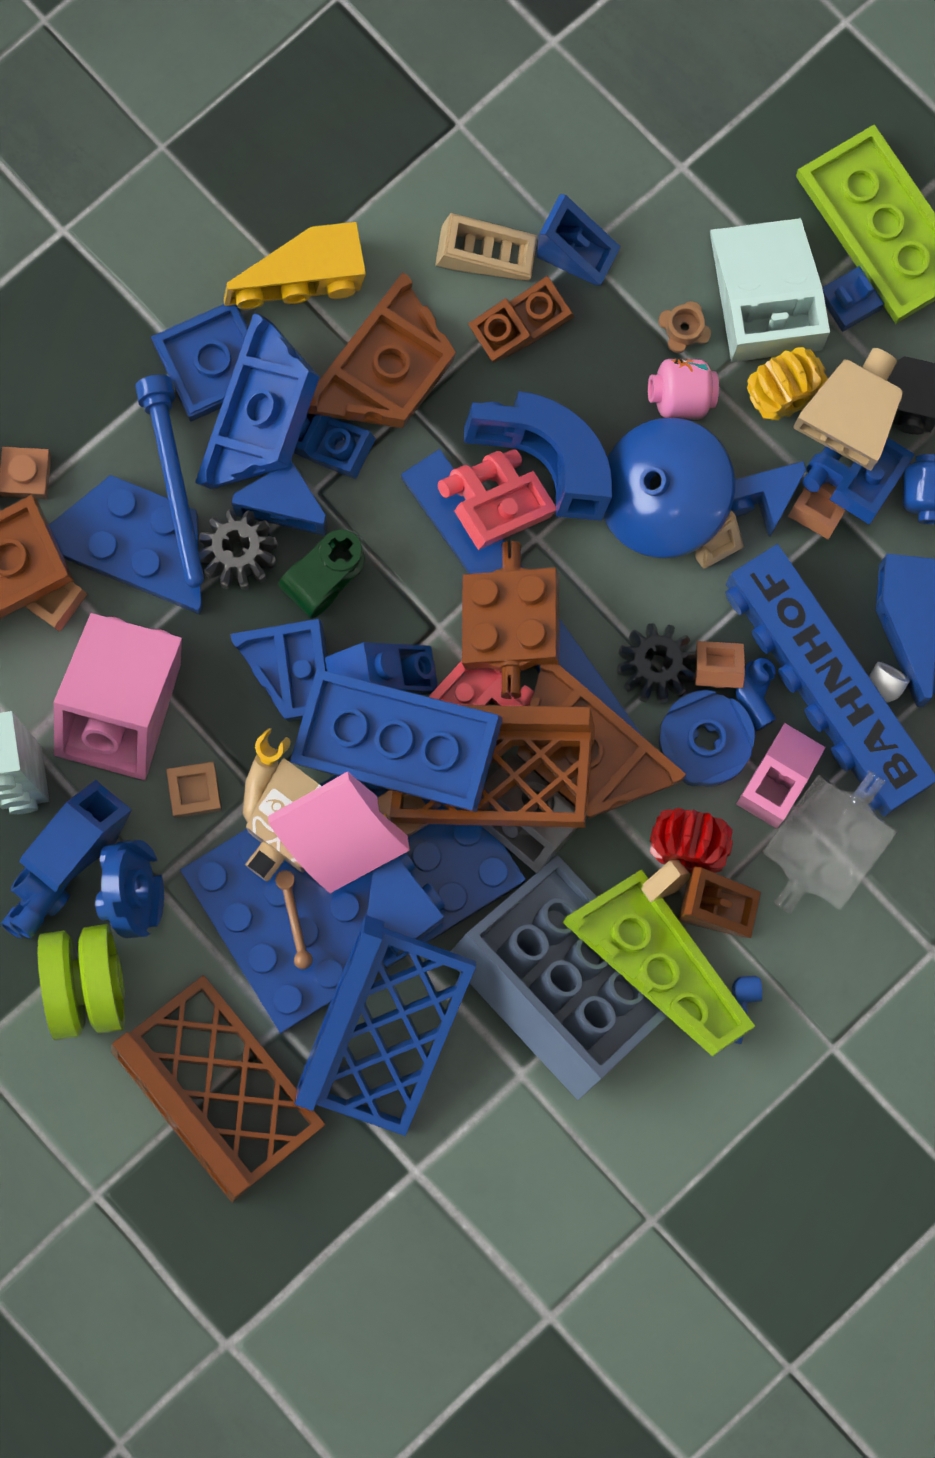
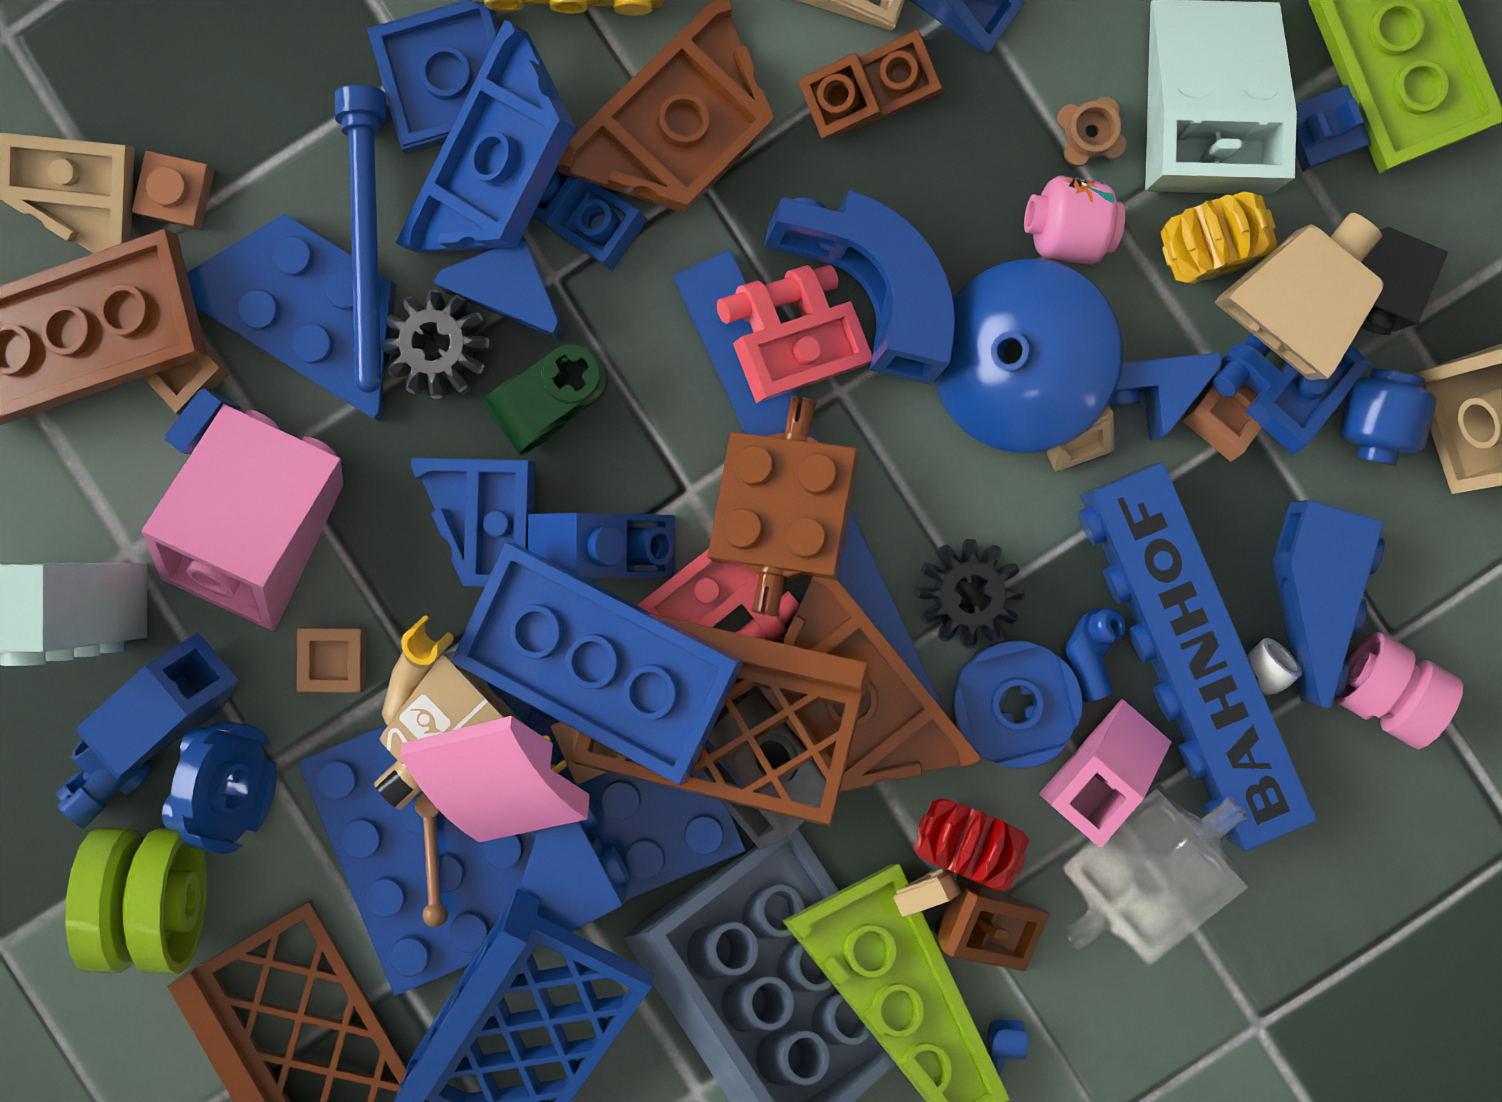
camera: 10 degrees right, 10 degrees up
nougat plate [695,641,745,688] -> none
none -> blue tile [165,388,241,455]

